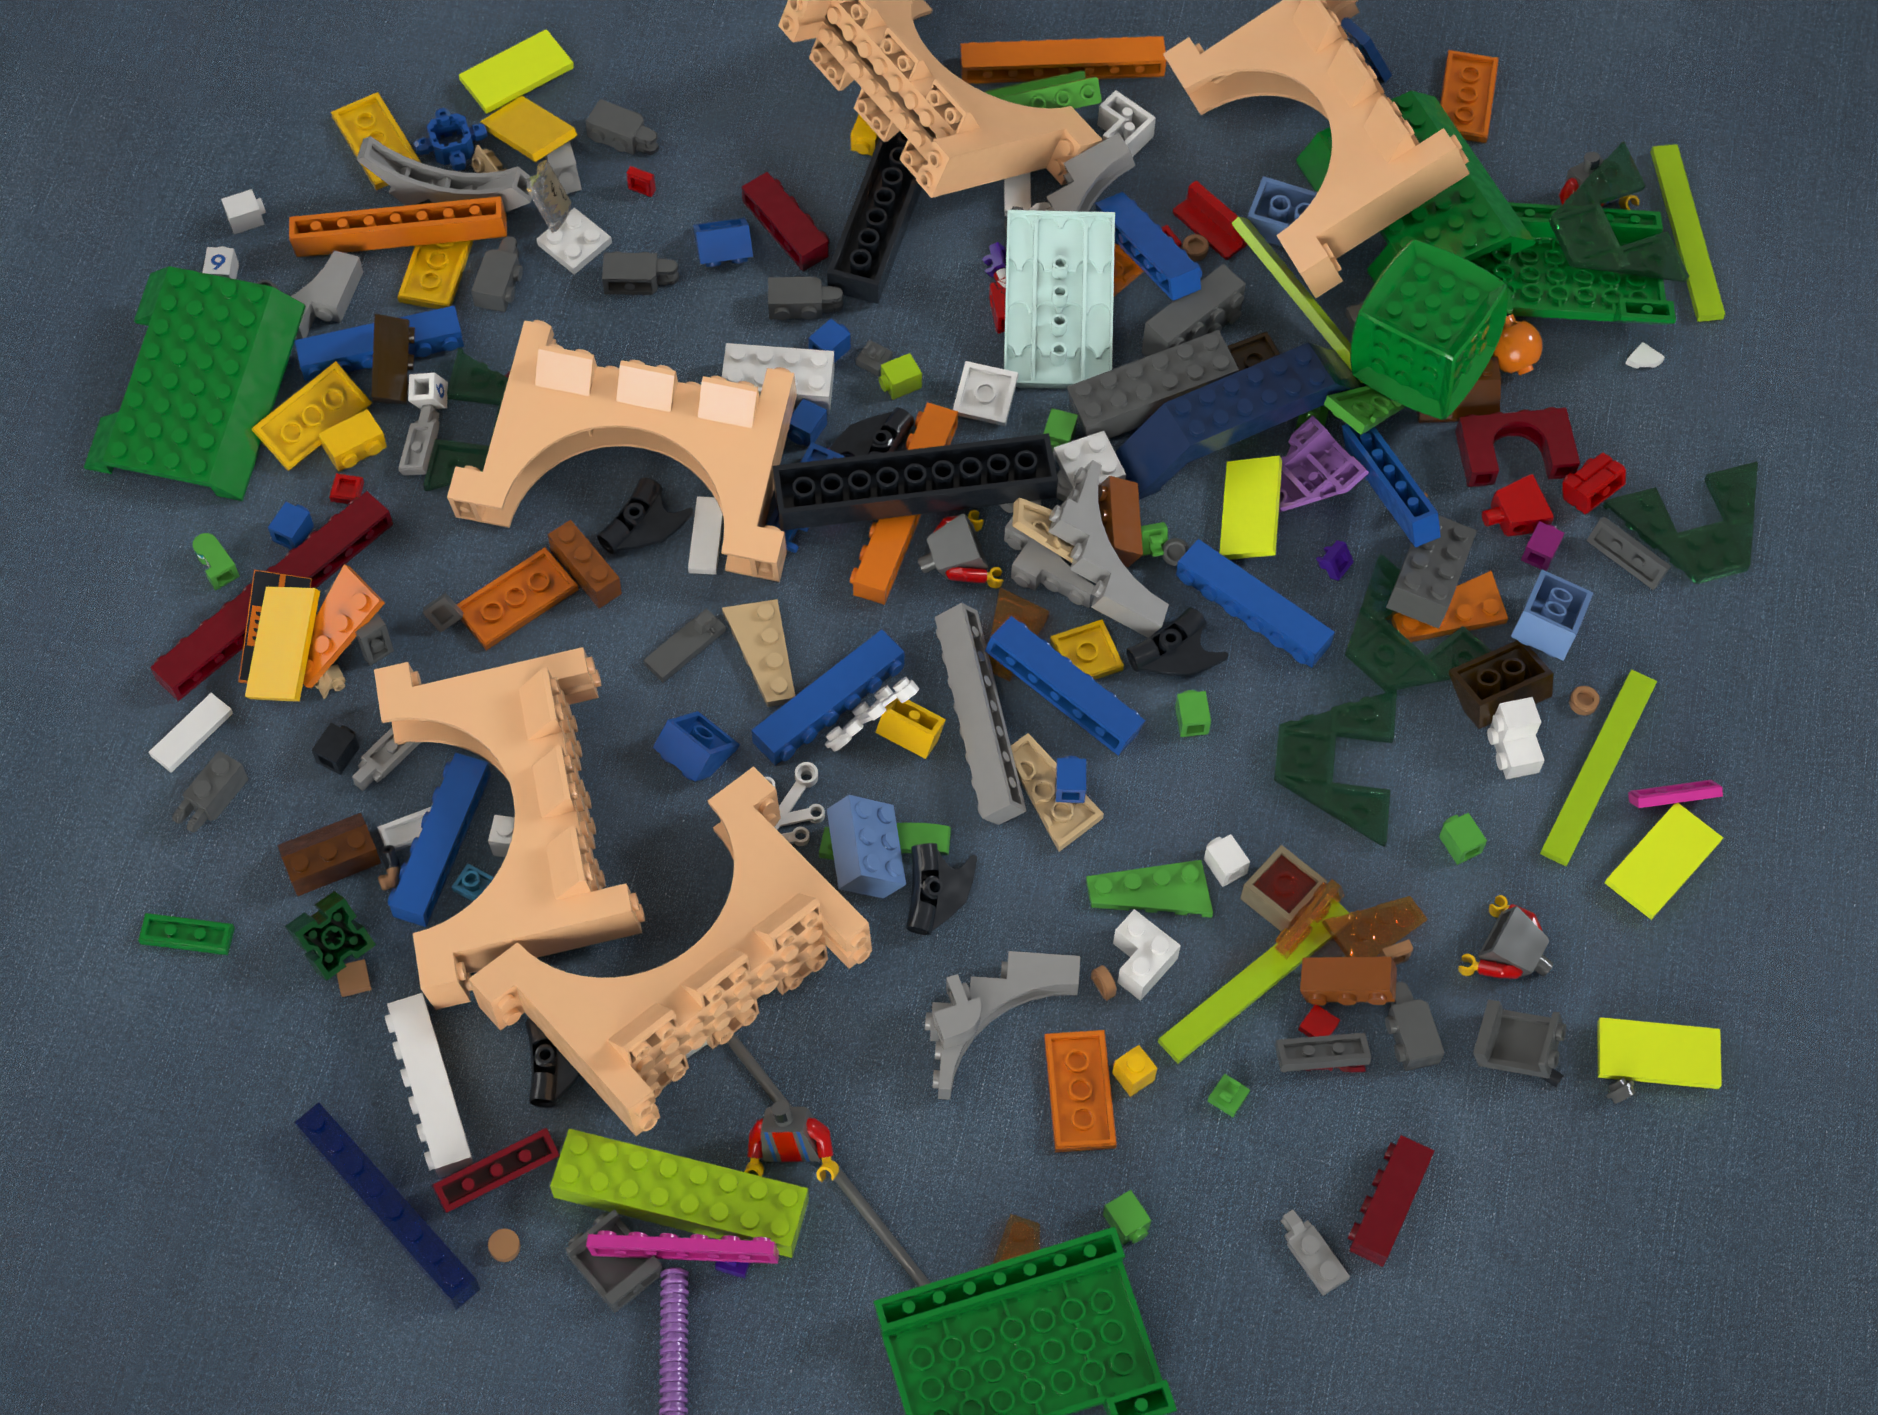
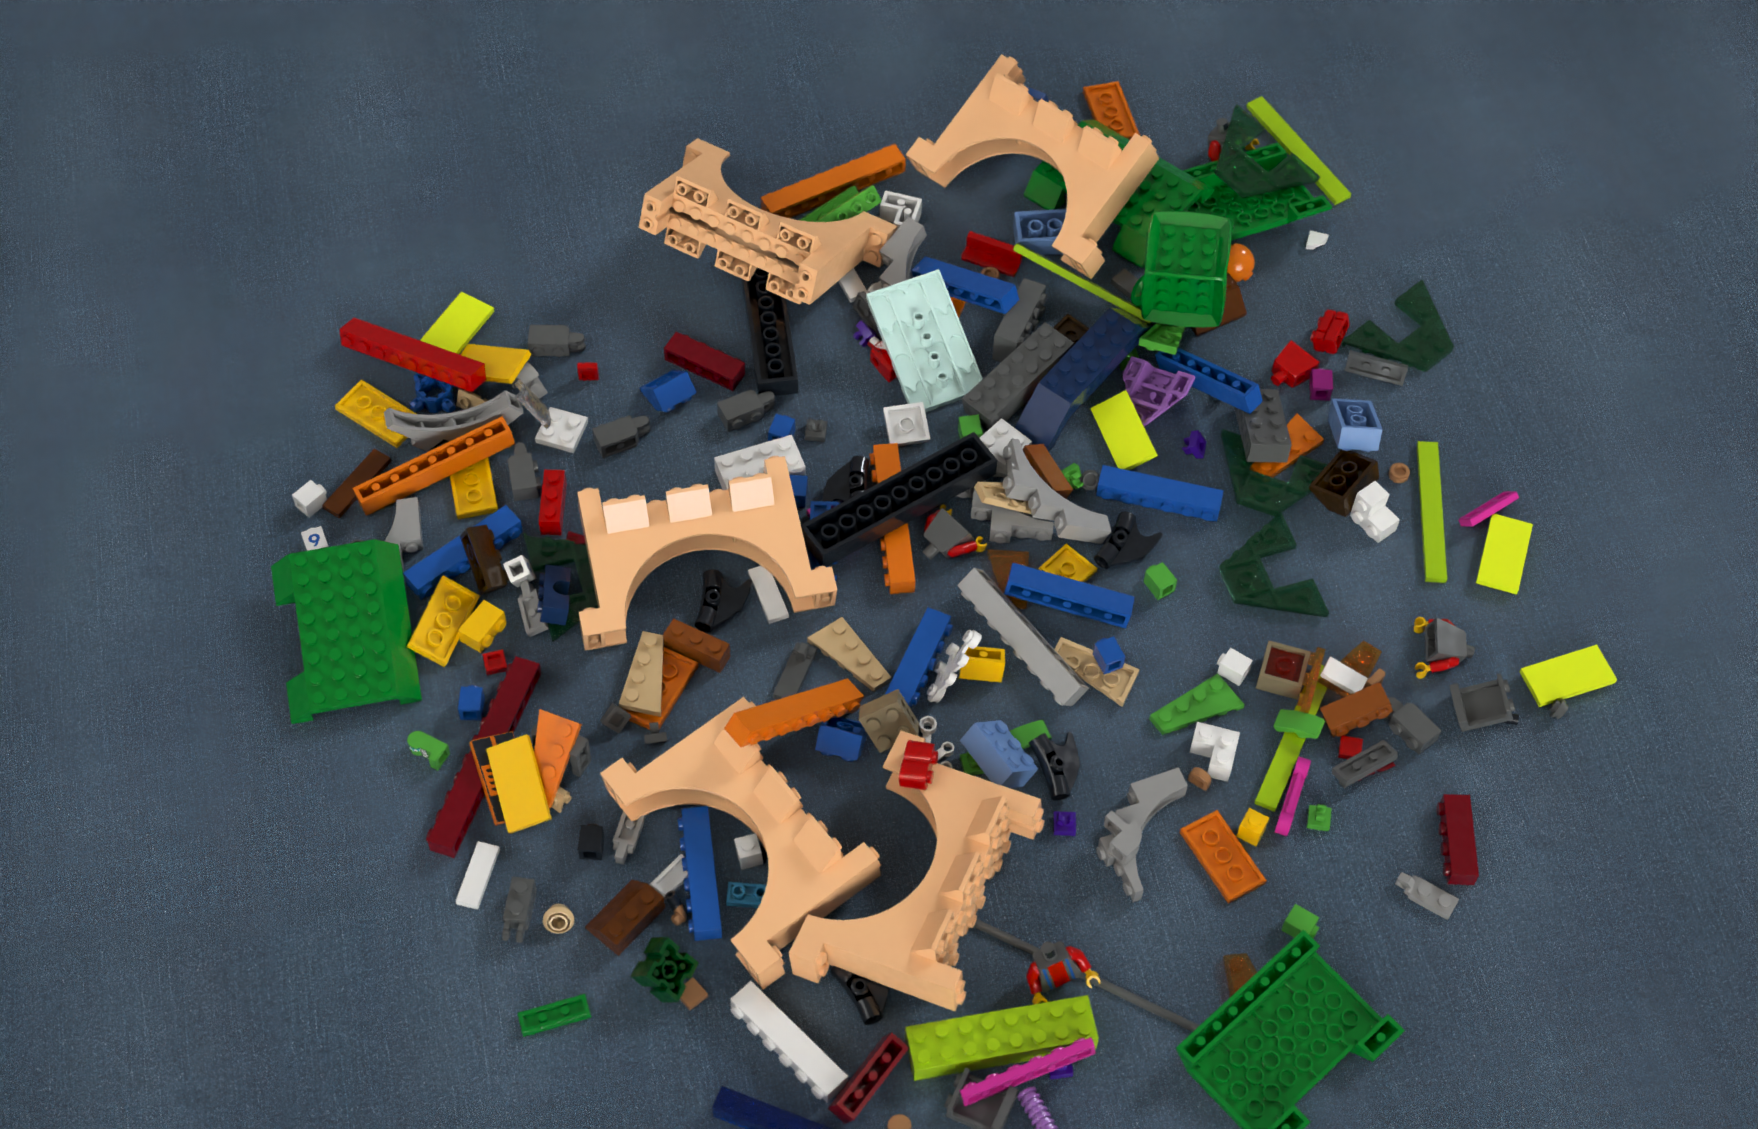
camera: 25 degrees left, 5 degrees down
yellow brick [850,114,880,156] -> none
lime brick [878,353,922,400] -> none
bright green brick [1439,813,1487,865] -> none
dark red arch [1455,407,1580,487] -> none
none -> reddish brown tile [322,448,391,519]
none -> red brick [339,318,486,392]
none -> dark blue arch [537,565,571,625]
none -> red brick [539,469,567,535]
none -> tan cone [543,904,574,934]
none -> tan wing [619,631,664,717]
none -> dark grey tile [644,722,667,744]
none -> orange brick [724,678,864,747]
none -> dark tan piece [859,689,919,753]
none -> red brick [898,740,938,790]
none -> dark purple tile [1053,811,1076,836]
none -> bright green slope [1273,709,1325,739]
none -> dark pink piece [1274,756,1311,837]
none -> white tile [1320,657,1368,694]

